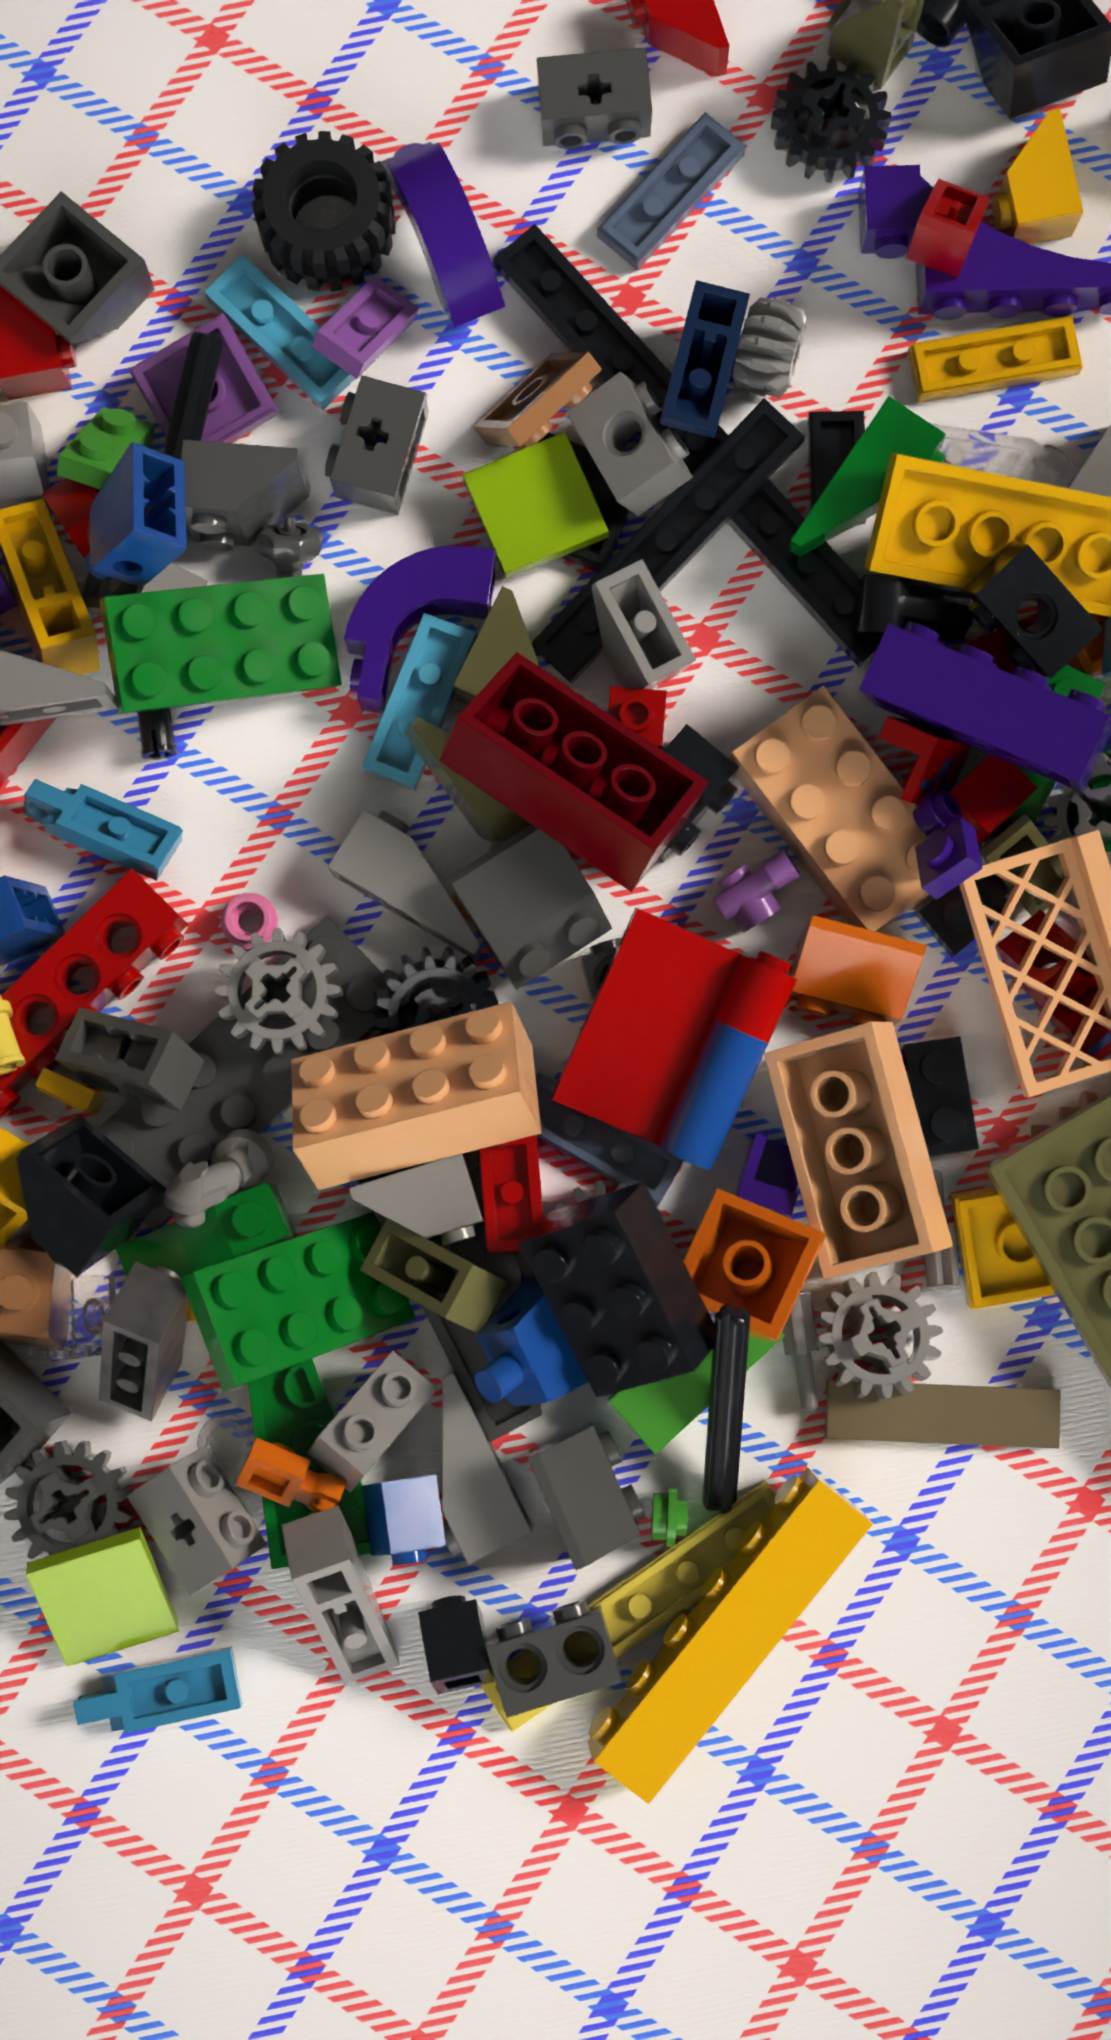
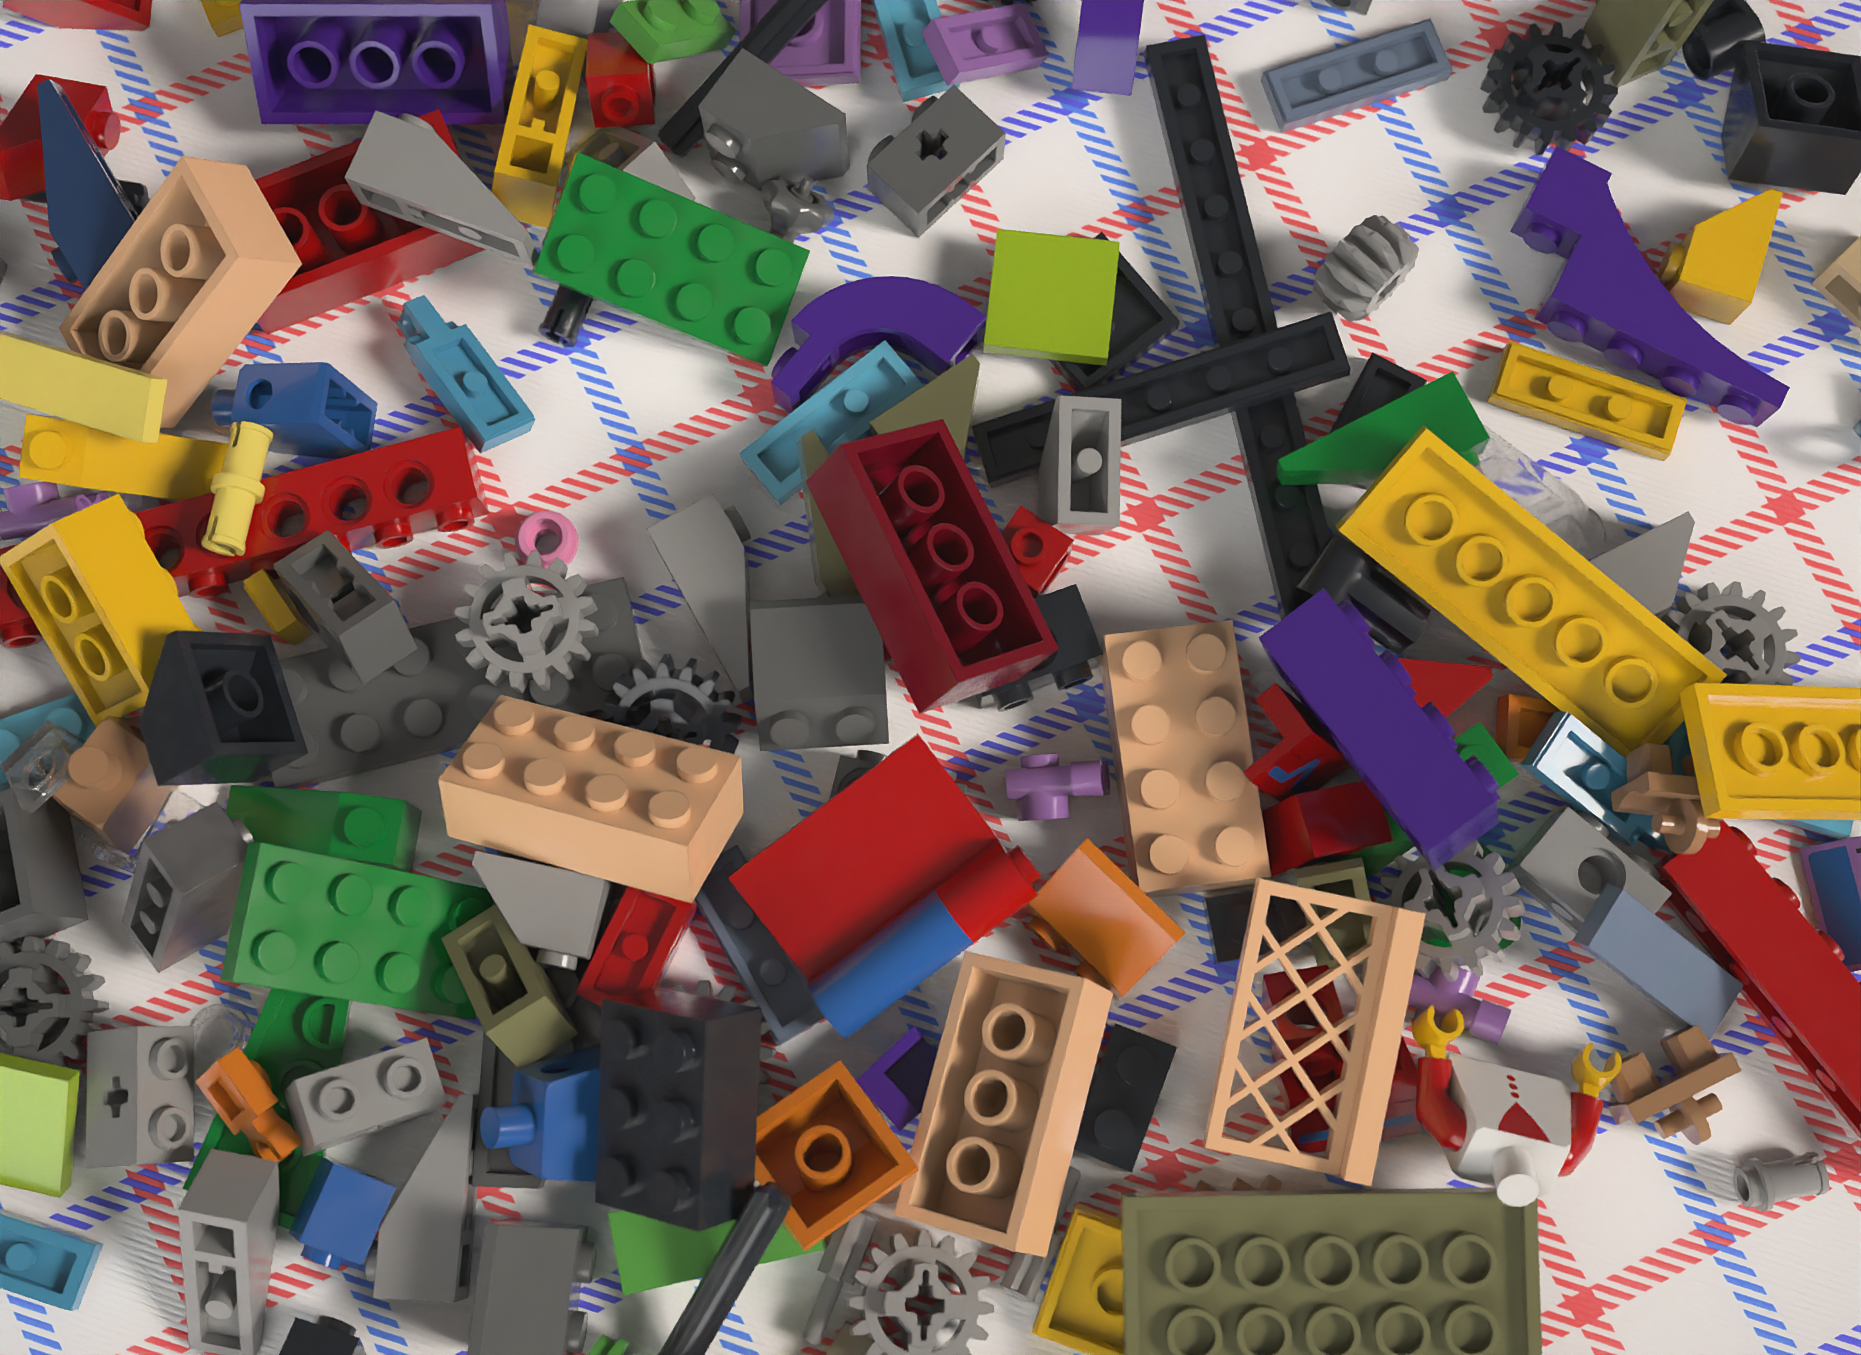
camera: 25 degrees right, 5 degrees down
blue torso [85,442,187,586] -> none
light grey arm [163,1129,274,1228] -> none
medium nougat plate [473,351,602,447] -> none
light grey brick [566,371,693,516] -> none
dark blue slope [659,280,750,438] -> none
red slope [906,178,990,278] -> none
dark purple plate [913,790,983,900] -> none
black brick [962,541,1103,679] -> none

